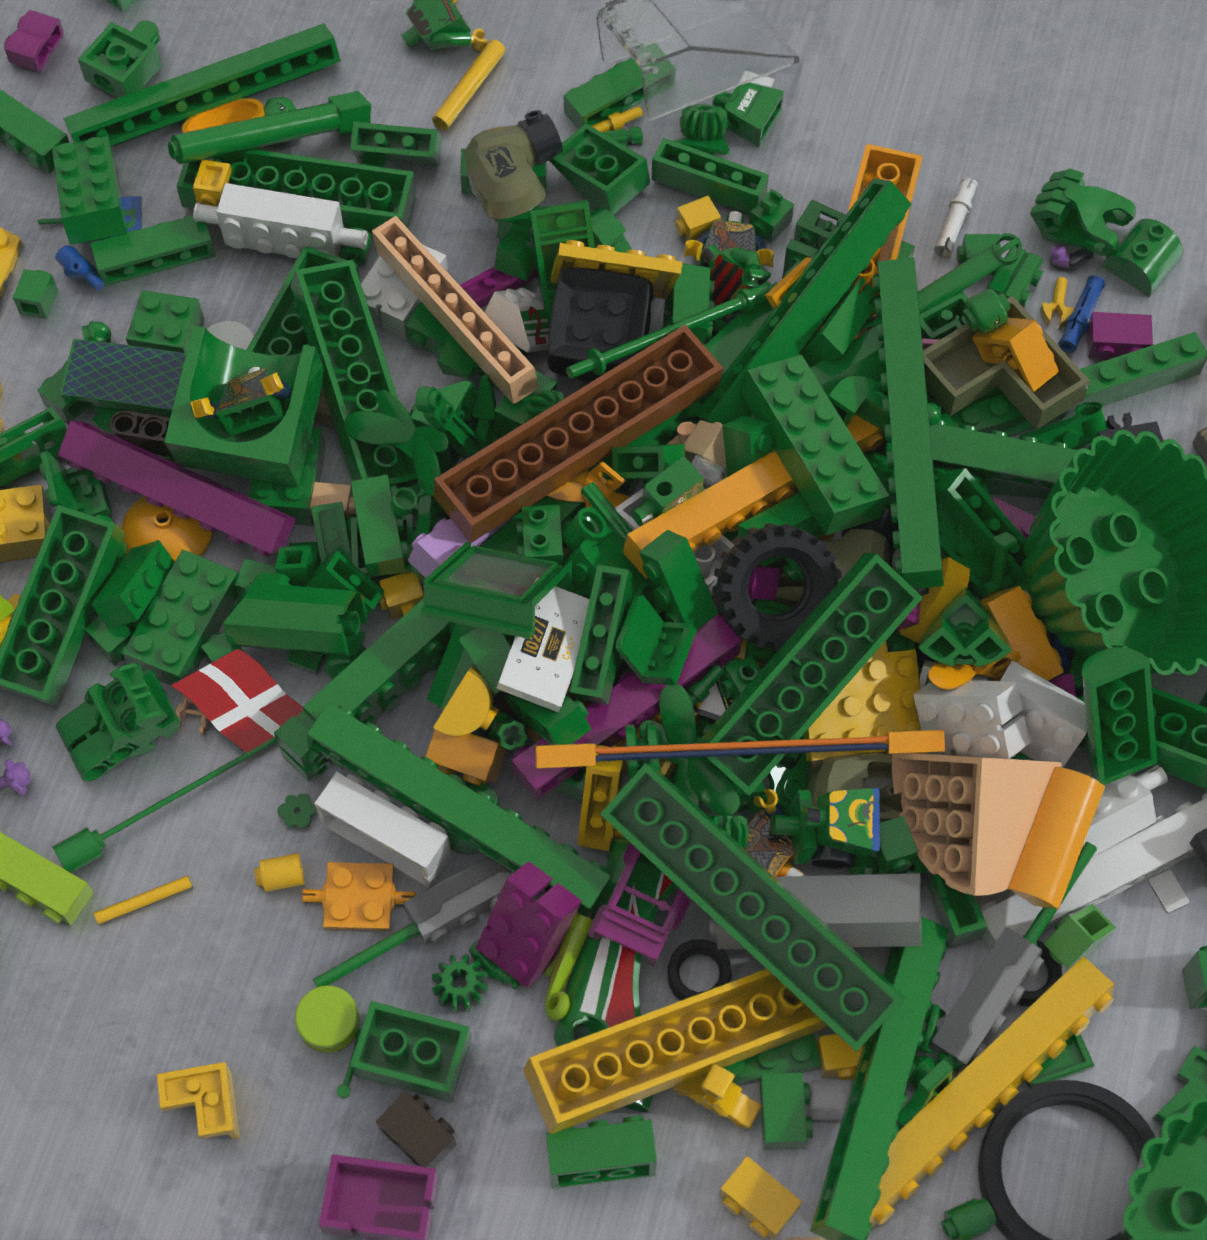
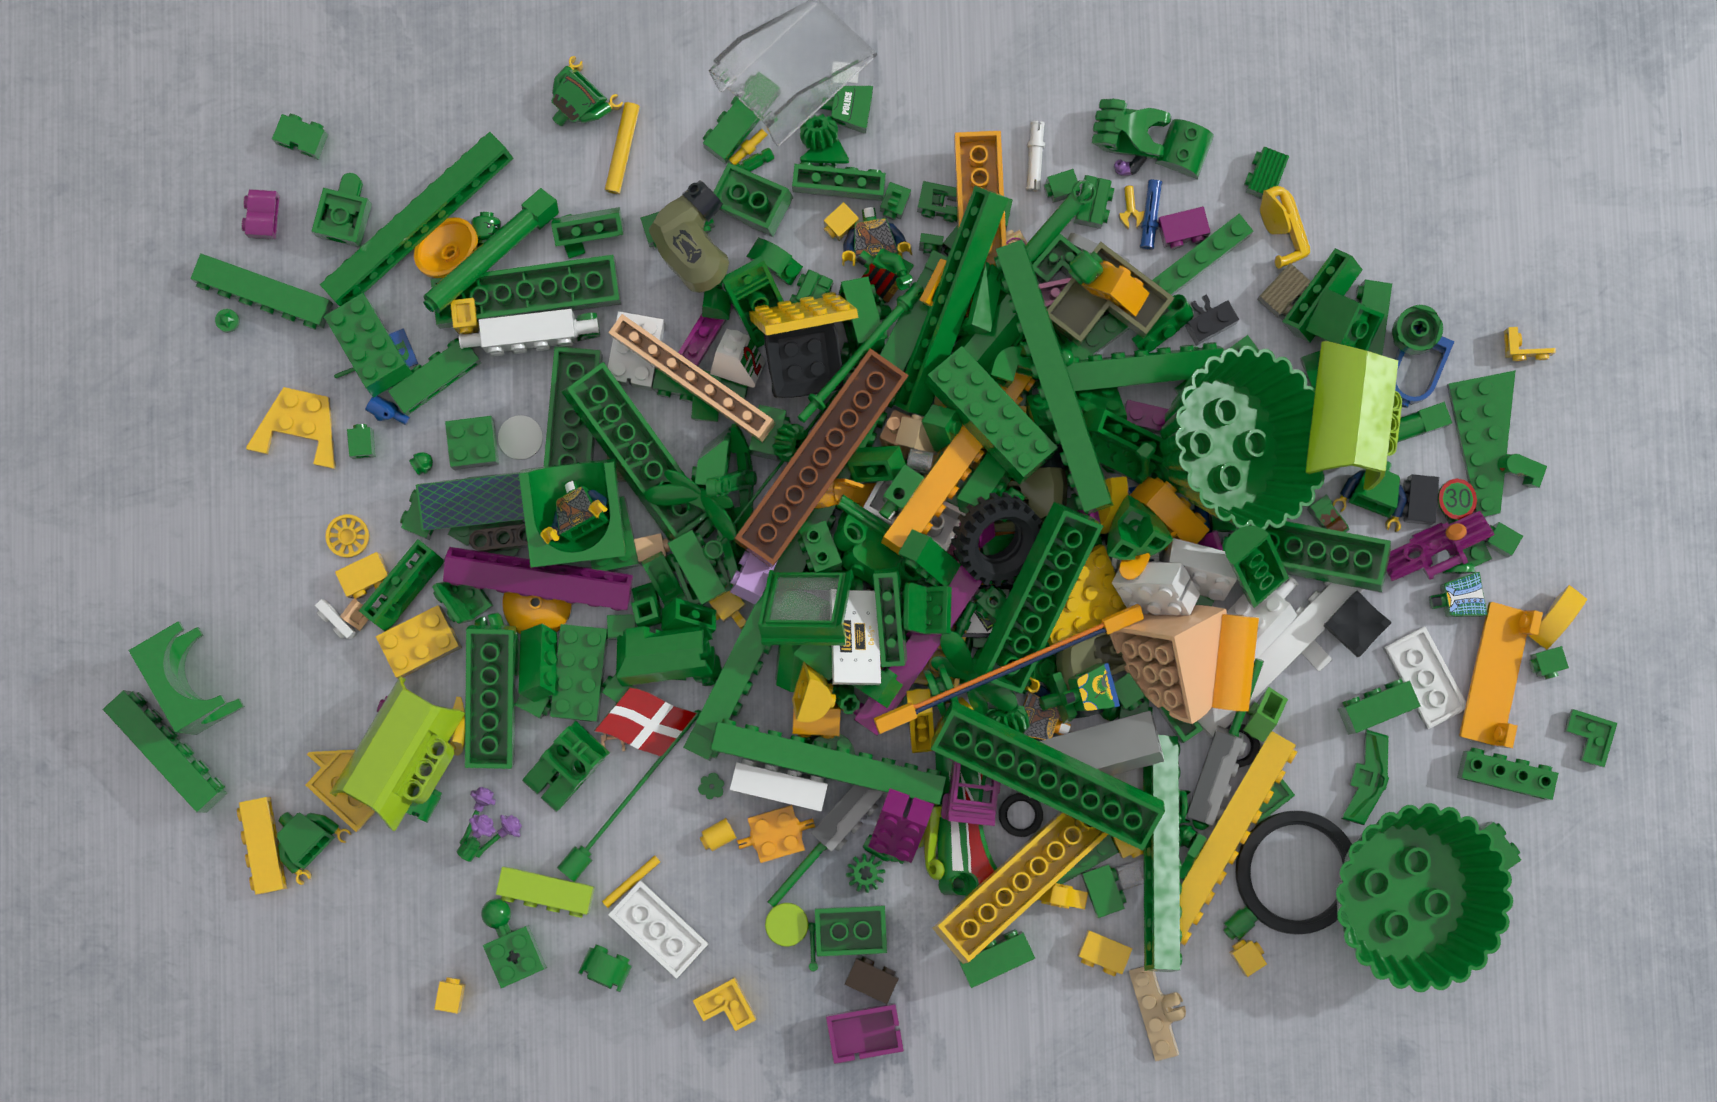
camera: 20 degrees left, 20 degrees up
none -> green brick [578,944,632,992]
none -> white plate [609,880,709,979]

